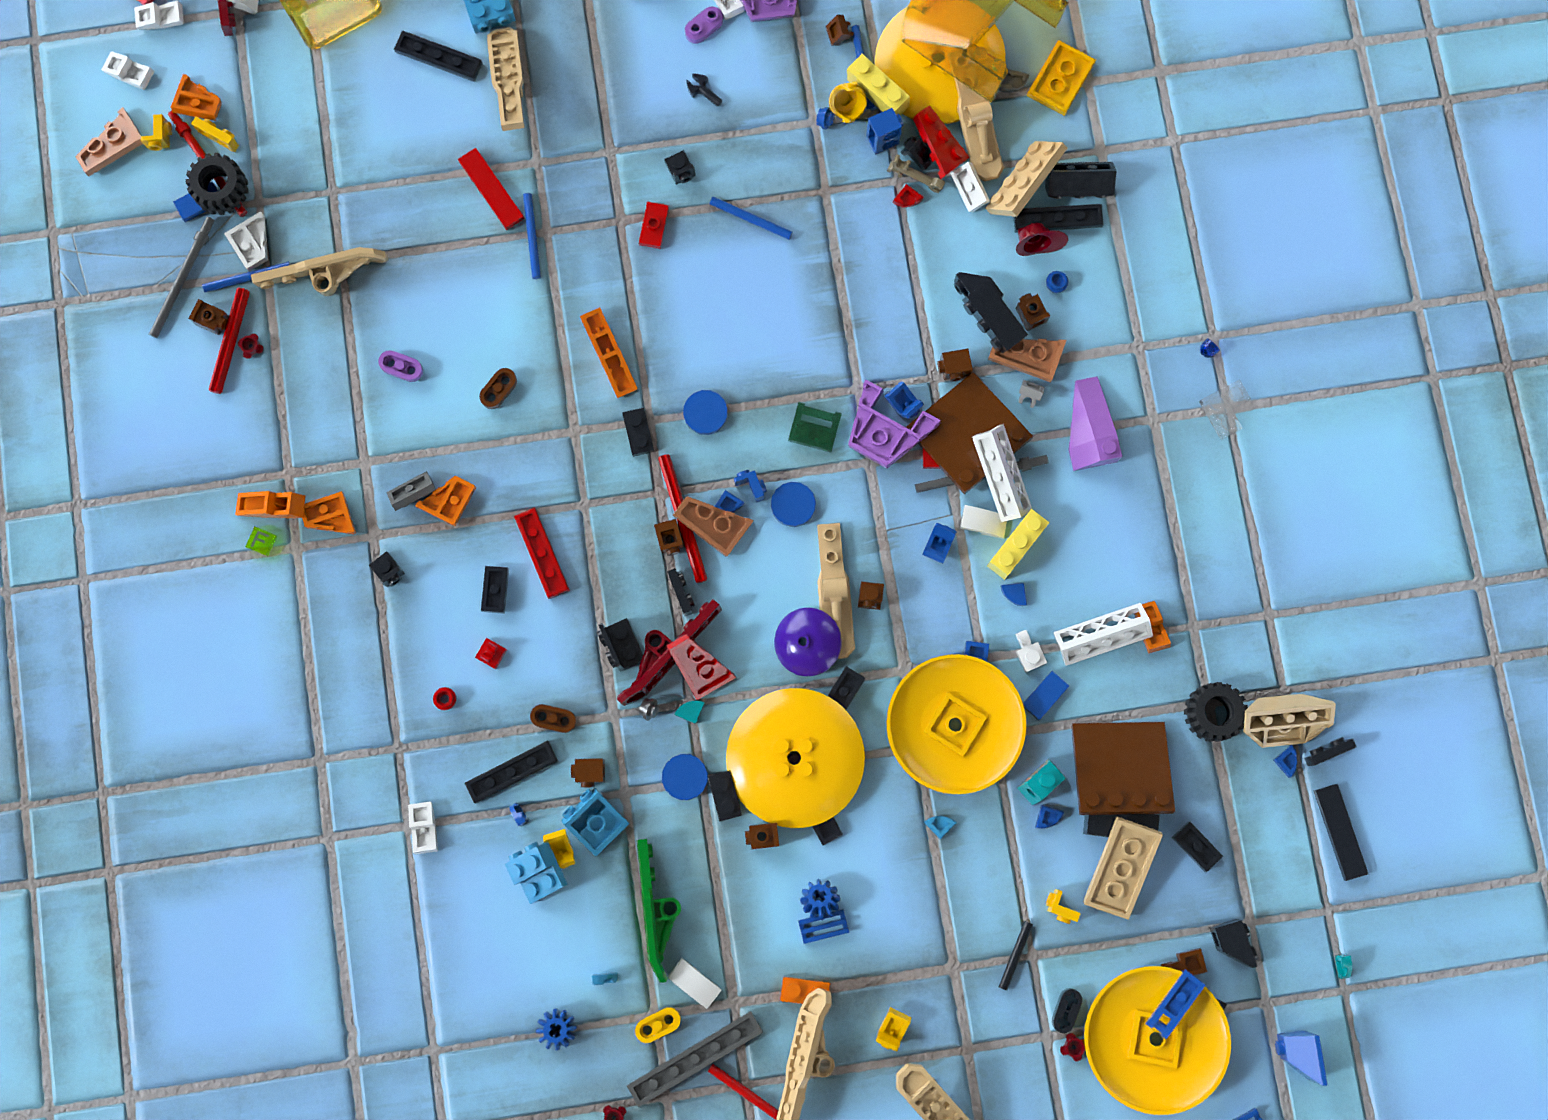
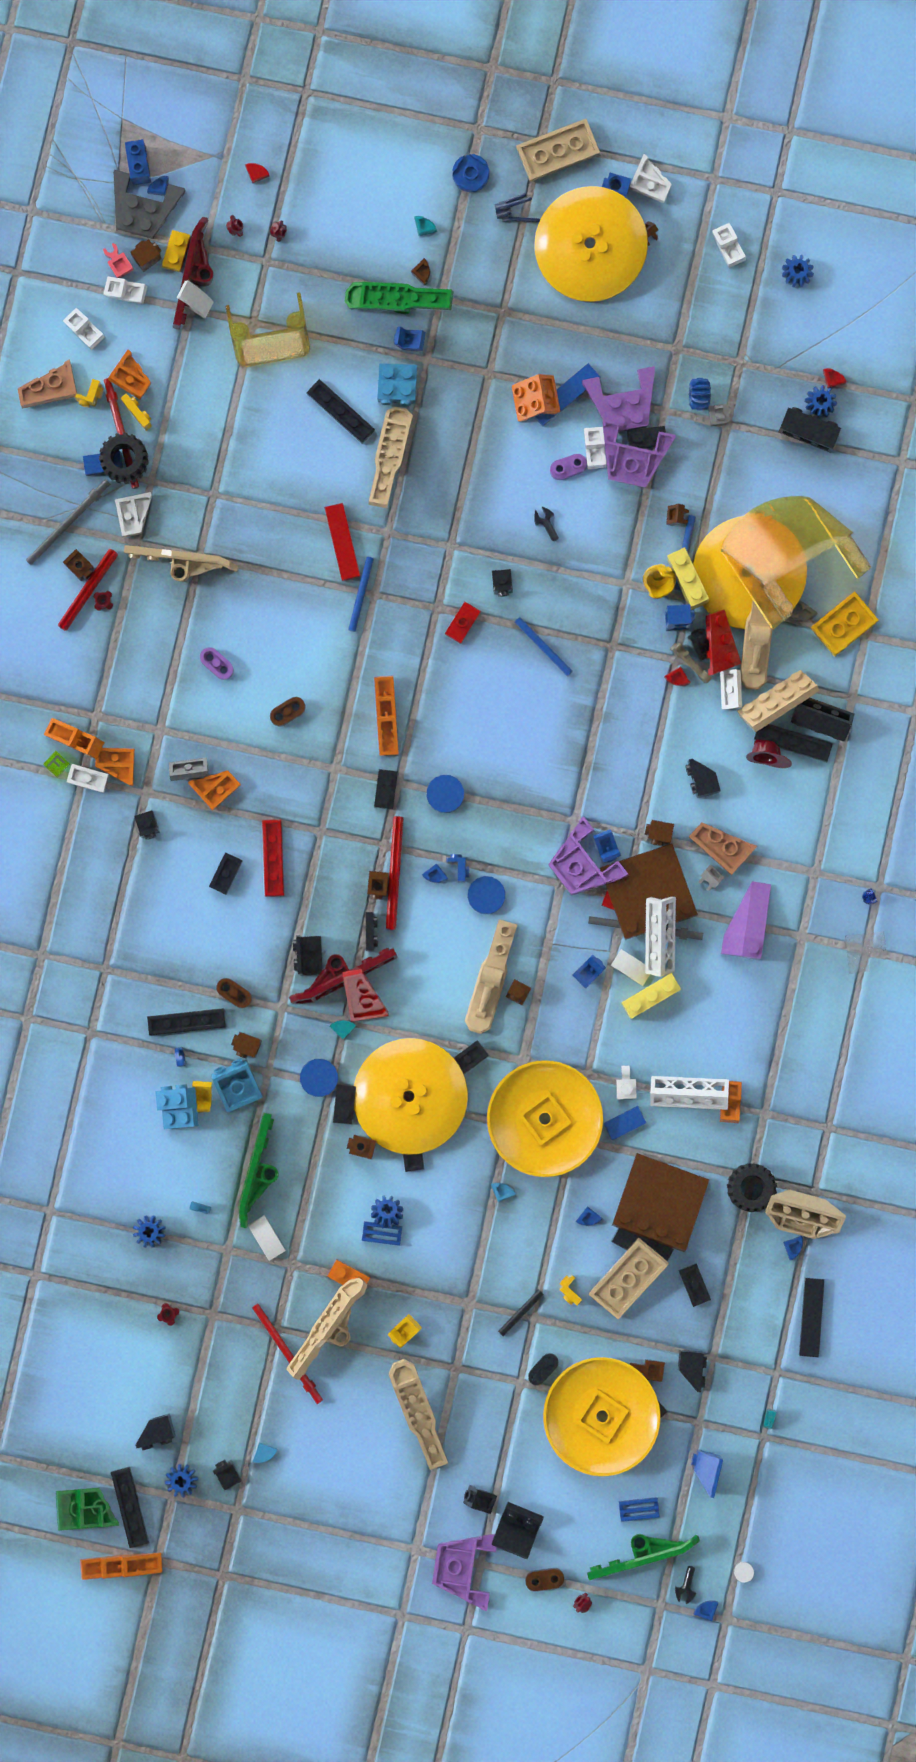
camera: 25 degrees right, 5 degrees up
blue bar [202,261,290,293] -> none
white slope [408,802,438,855] -> none
red plate [433,687,457,710] -> none
red tile [475,638,507,669] -> none
dark grey plate [627,1011,763,1107] -> none
yellow plate [635,1007,681,1043] -> none
flat silver plate [639,698,659,721] -> none
nougat wing [673,496,754,557] -> none
dark purple dish [774,608,842,677] -> none
clear green plate [788,402,842,453] -> none
blue plate [816,107,834,130] -> none
black brick [962,280,1028,353] -> none
blue plate [964,641,989,662] -> none
blue tile [1000,583,1027,606] -> none
reddish brown brick [1015,293,1050,331] -> none
teal torso [1017,758,1066,805] -> none
blue plate [1046,271,1068,293] -> none
dark red plate [1060,1033,1085,1062] -> none
blue plate [1145,969,1205,1039] -> none
black plate [1304,737,1357,766] -> none
none -> white plate [67,764,109,793]

